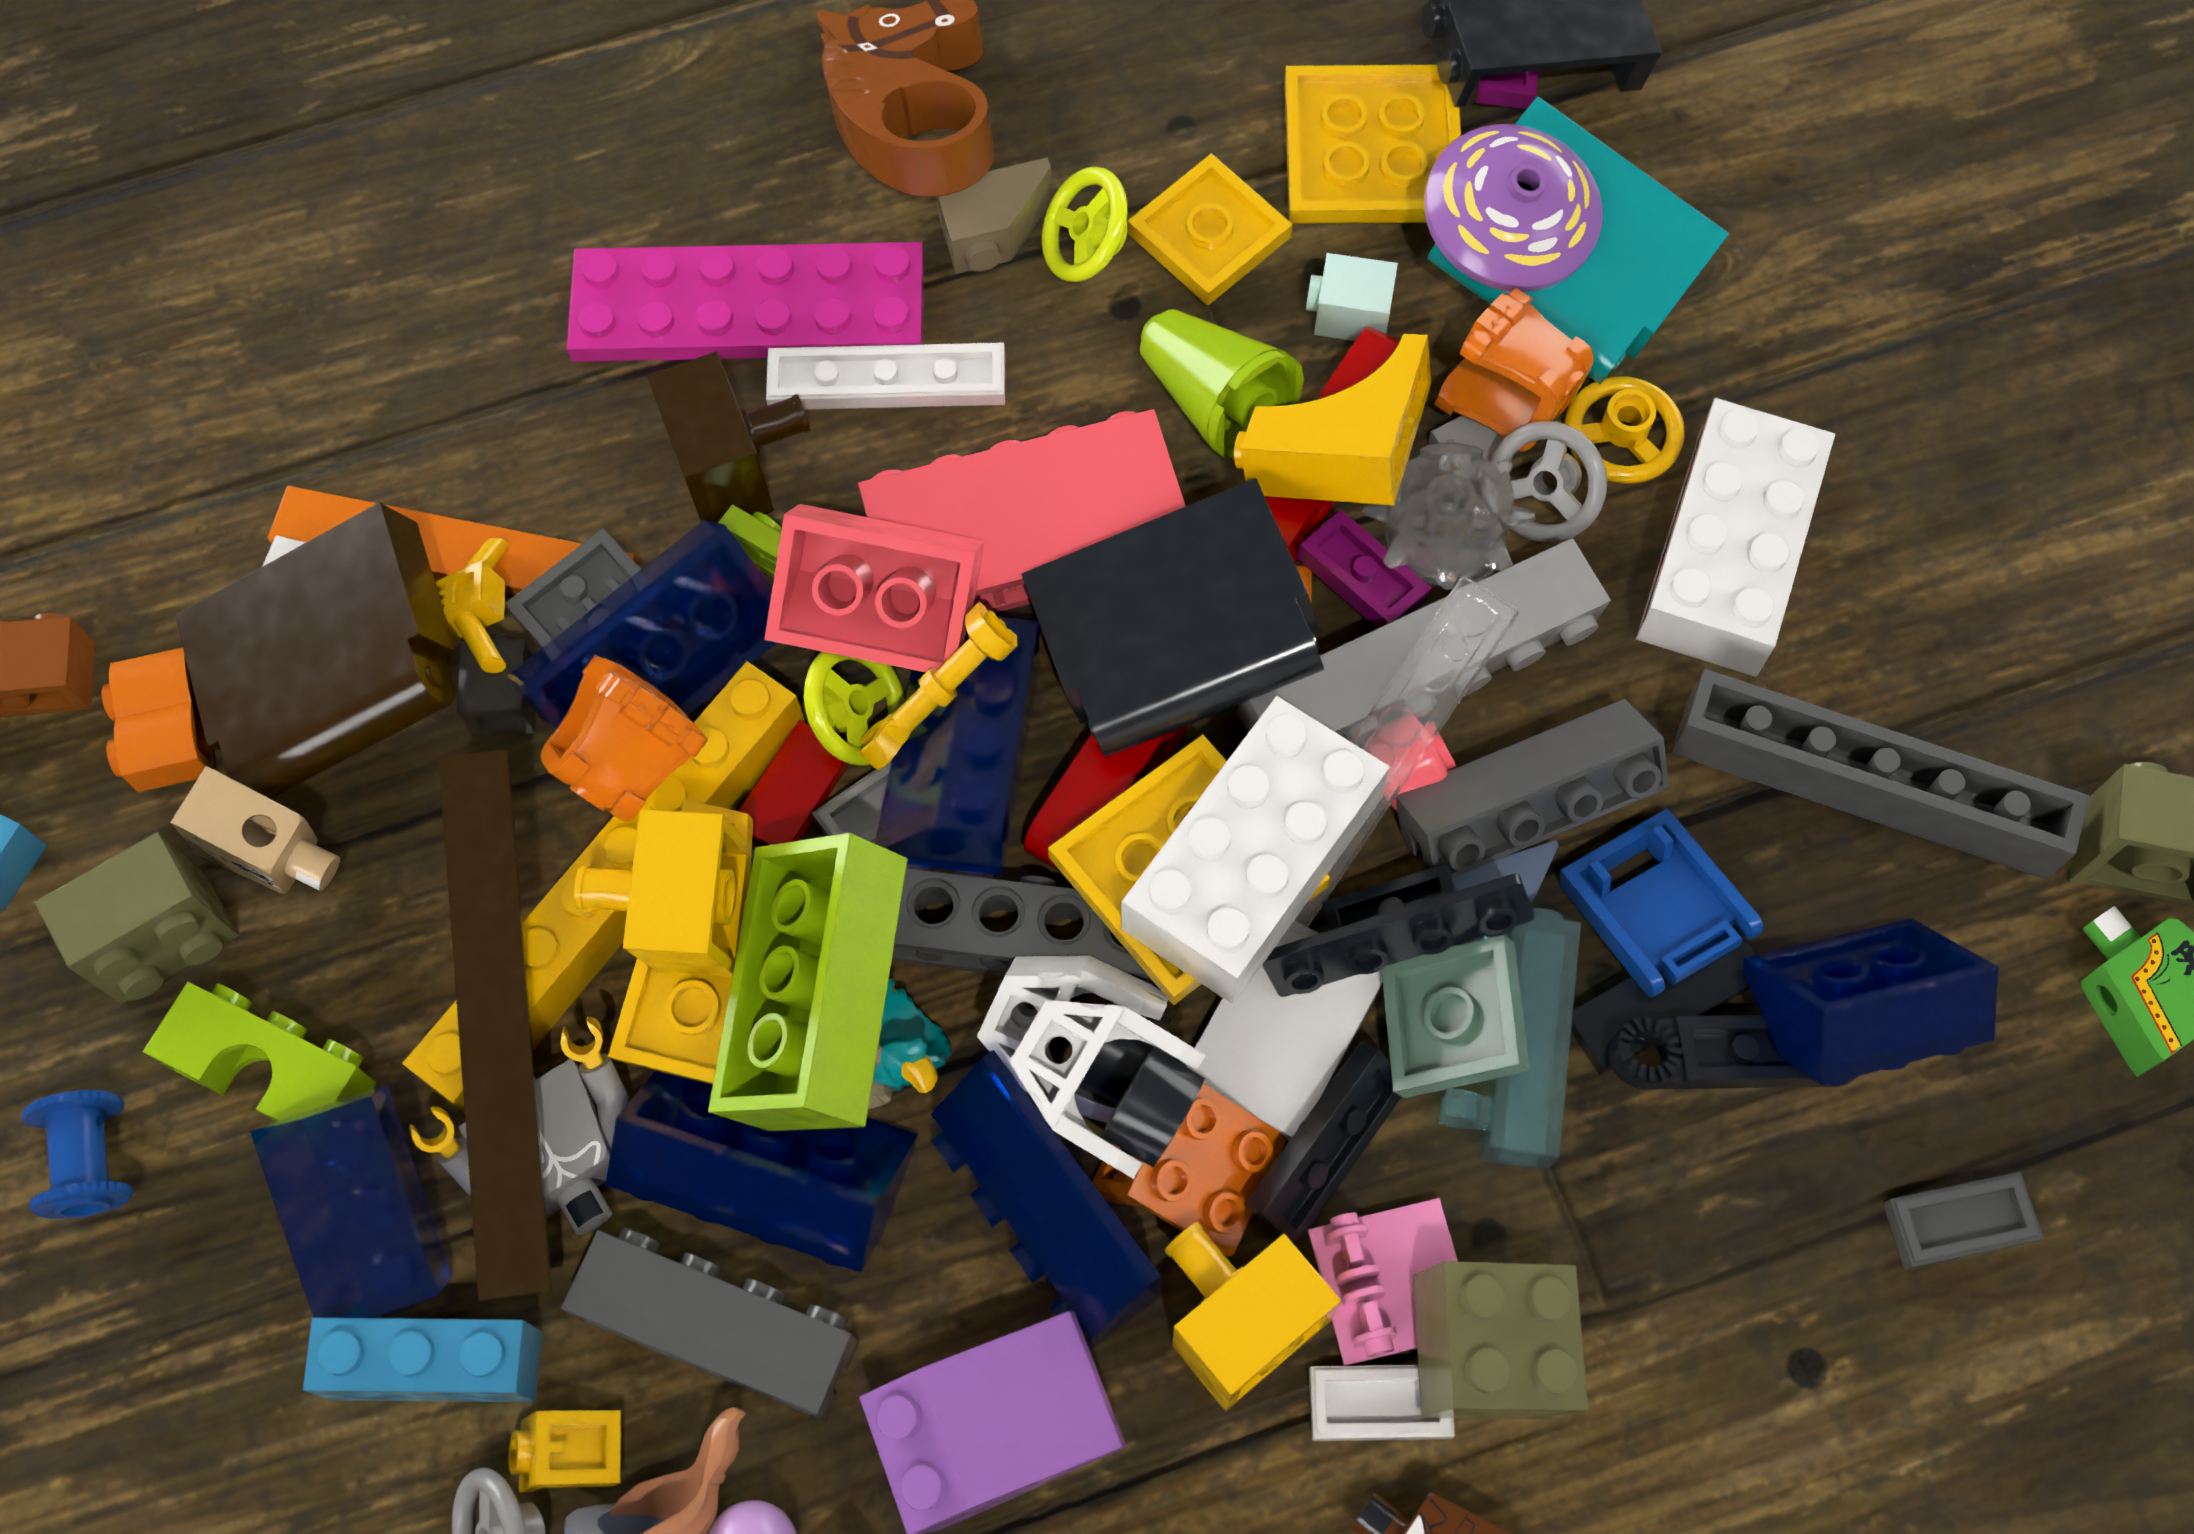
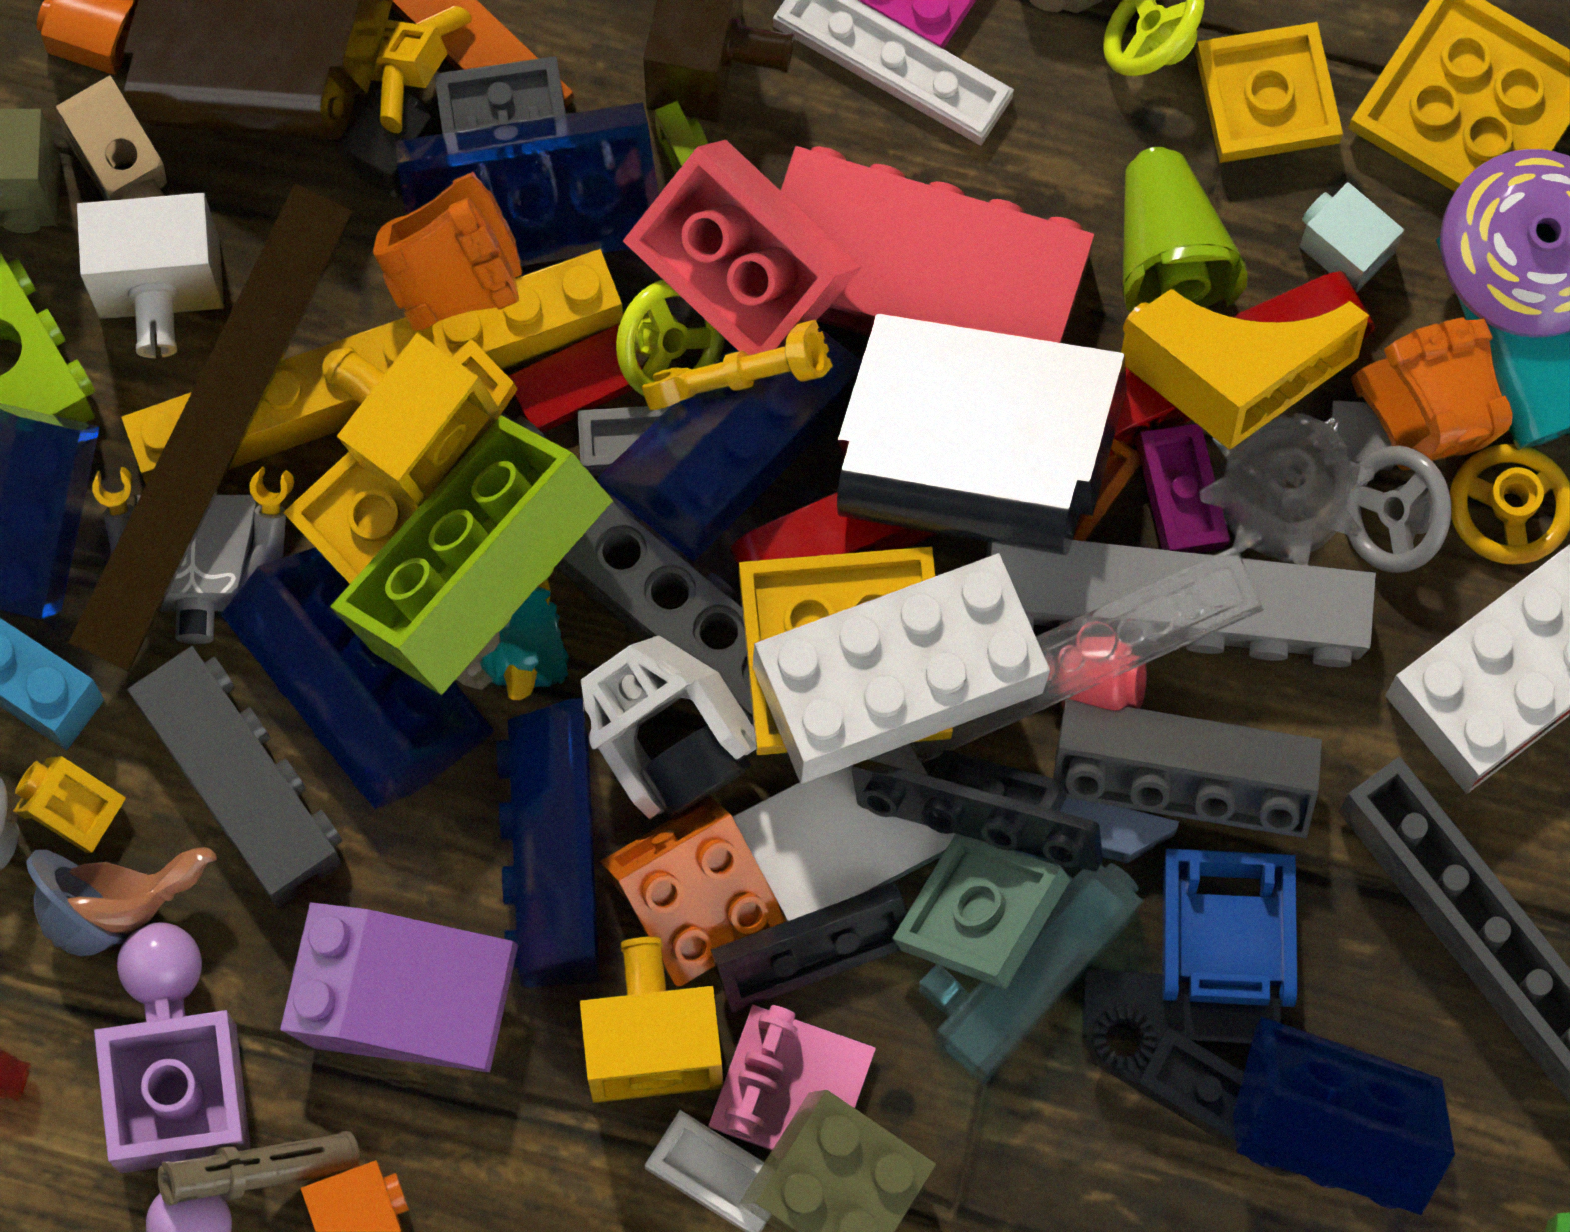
camera: 30 degrees right, 5 degrees up
white piece [1009,1000,1206,1179] -> none
none -> white brick [77,193,224,358]

